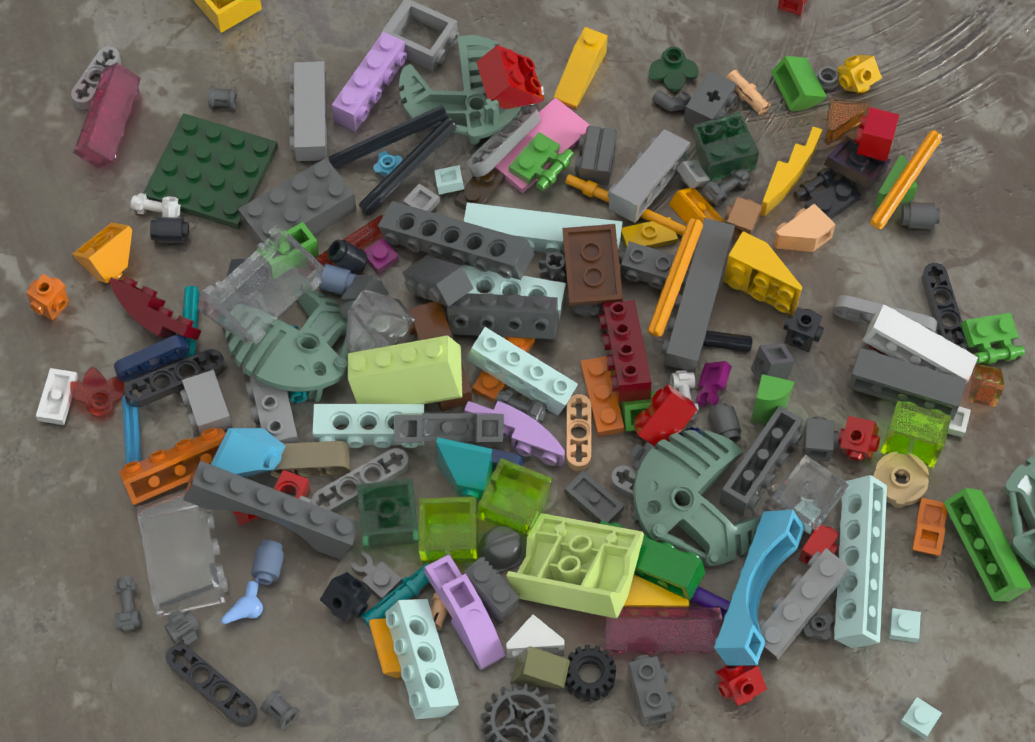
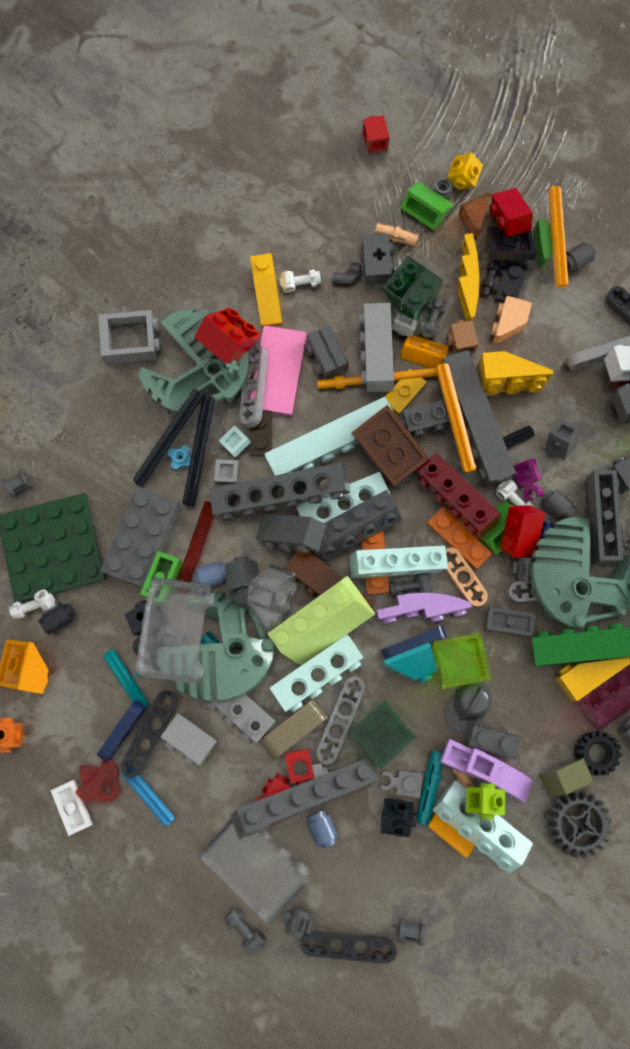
camera: 35 degrees left, 15 degrees up
dark red slope [109,276,202,340] -> none
orange brick [118,427,226,505] -> none
medium azure slope [211,428,286,478] -> none
light blue animal [221,581,263,624] -> none
light grey brick [289,61,327,161] -> none
black brick [327,239,367,274] -> none
lavender brick [332,32,407,132] -> none
magenta plate [364,238,399,275] -> none
dark grey slope [394,412,504,443] -> none
clear neon green piece [419,497,478,564] -> none
yellowish green piece [506,513,644,619] -> none
white slope [506,615,565,658] -> none
bright green plate [509,132,574,191] -> none
dark grey gear [539,250,566,283] -> none
dark green plate [649,47,698,92] -> none
bright green brick [751,374,794,424] -> none
black brick [783,307,824,352] -> none
none -> white bar [279,269,321,293]
none -> lime brick [466,783,505,820]

